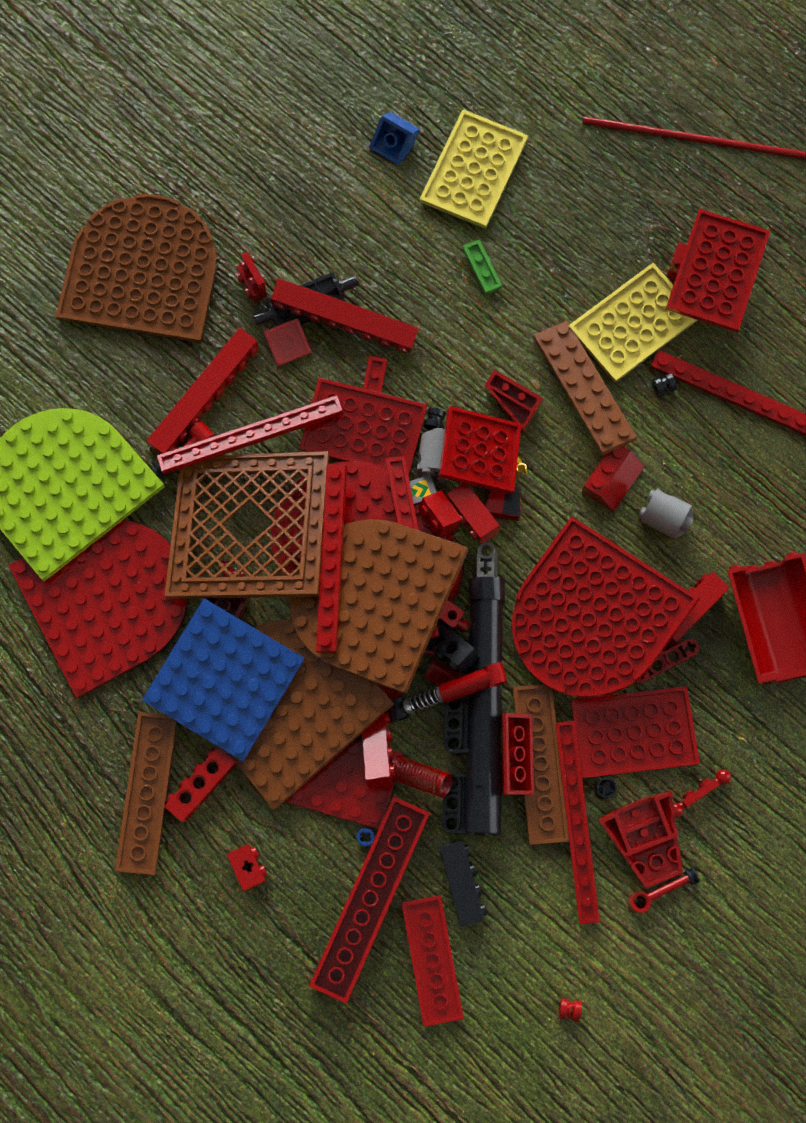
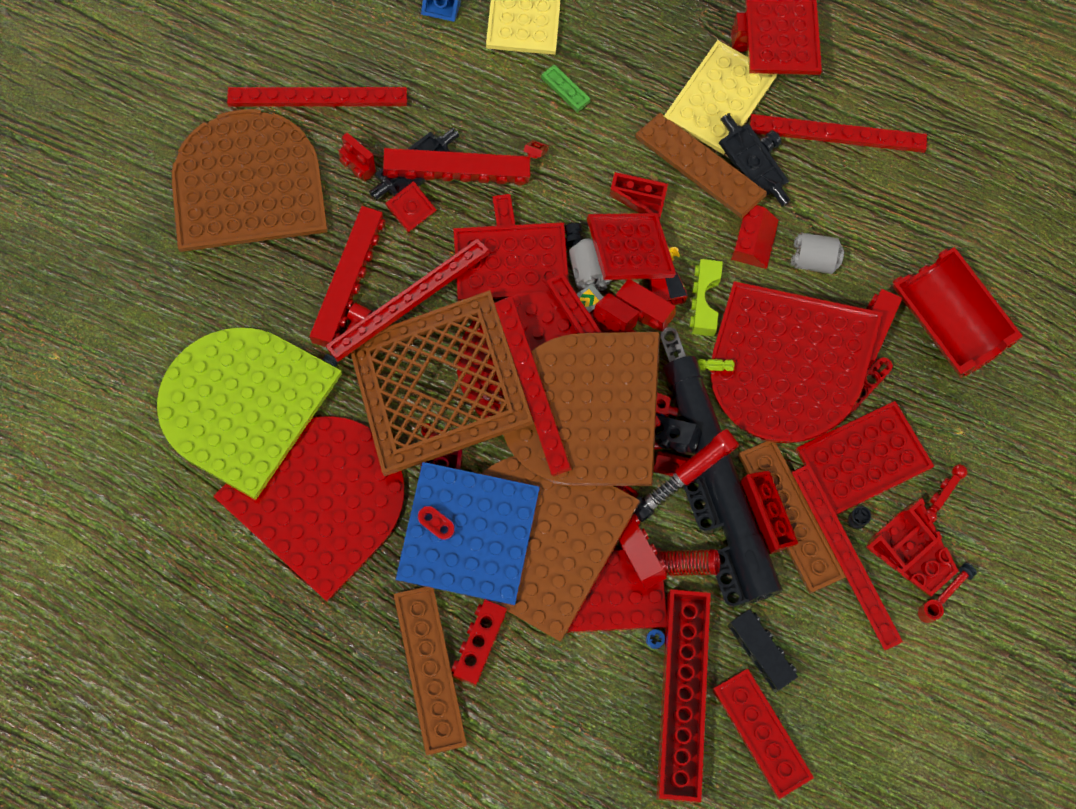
camera: 25 degrees left, 5 degrees down
red brick [227,844,268,892] -> none
red wheel [558,998,582,1022] -> none
none -> red plate [227,87,407,107]
none -> red plate [418,506,455,540]
none -> red plate [523,140,549,159]
none -> lime arch [689,259,723,337]
none -> lime axle [698,359,735,371]
none -> black plate [719,113,792,207]

